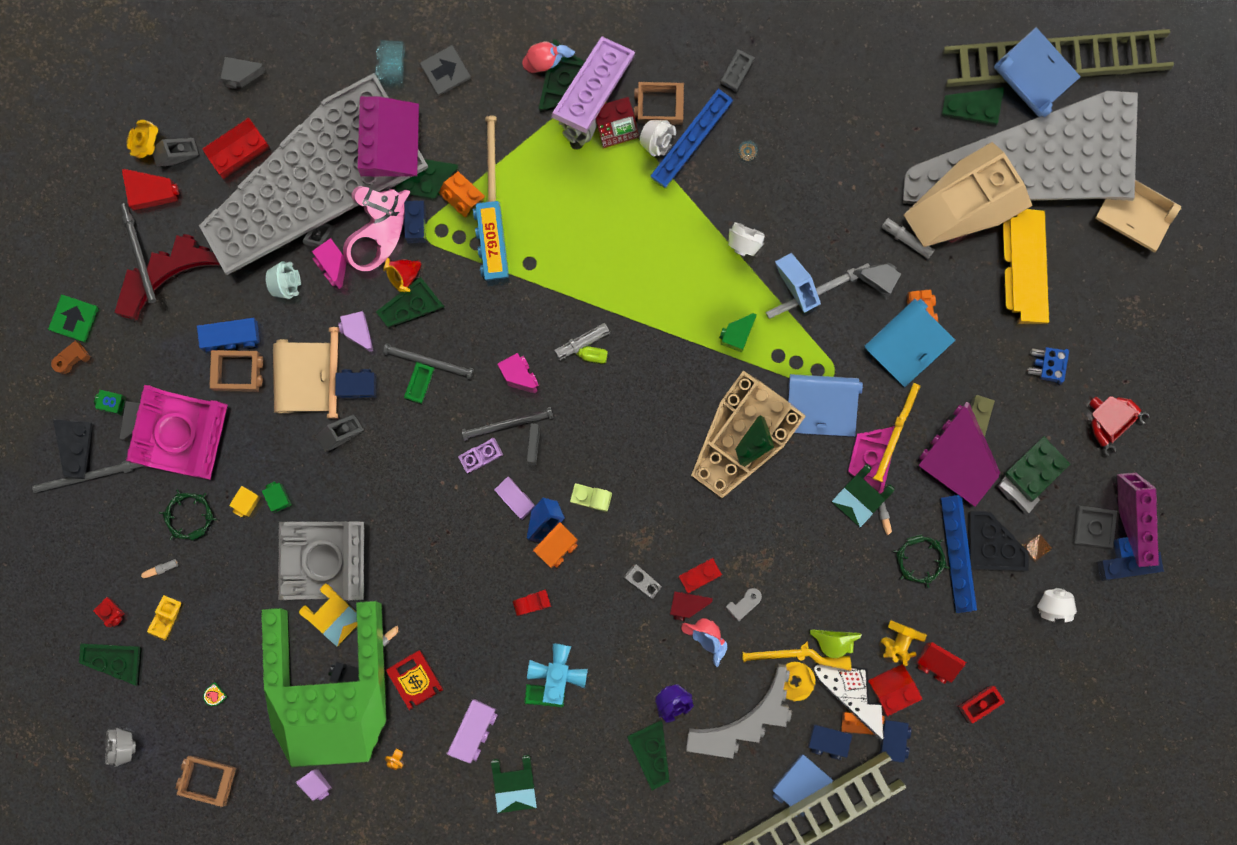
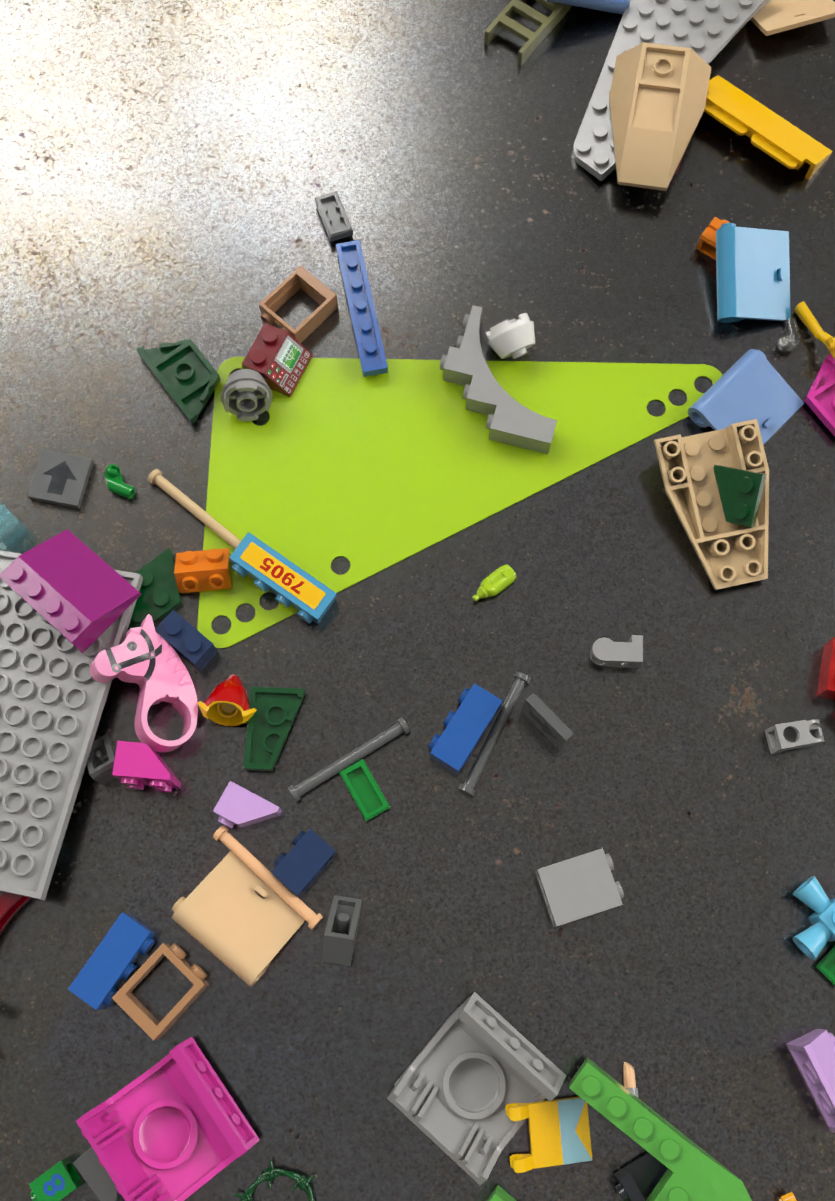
camera: 50 degrees left, 10 degrees down
yellow brick [229,486,261,517] -> none
green brick [262,482,292,513] -> none
light aqua cone [266,261,301,299] -> none
red container [386,650,443,710] -> none
lavender slope [458,438,503,473] -> none
lavender slope [494,477,535,520] -> none
dark pink slope [497,353,539,394] -> none
red leg [512,589,551,616] -> none
coral hair [522,42,575,73] -> none
blue slope [527,498,564,543] -> none
orange slope [533,522,578,569] -> none
lavender plate [552,36,635,133] -> none
light grey pin [554,323,610,360] -> none
yellowish green plate [570,483,612,512] -> none
white cone [640,120,676,156] -> none
green slope [719,313,757,352] -> none
clear light blue tile [738,141,758,161] -> none
light grey bar [766,263,870,319] -> none
light blue slope [775,253,821,313] -> none
slope [853,263,901,294] -> none
light grey pin [881,218,935,259] -> none
dark green wing [941,88,1004,125] -> none
none -> green arm [104,464,135,499]
none -> blue brick [428,683,503,775]
none -> light grey arch [440,305,557,454]
none -> light grey brick [535,848,624,928]
none -> light grey leg [589,635,643,668]
none -> clear smoke arm [778,318,801,352]

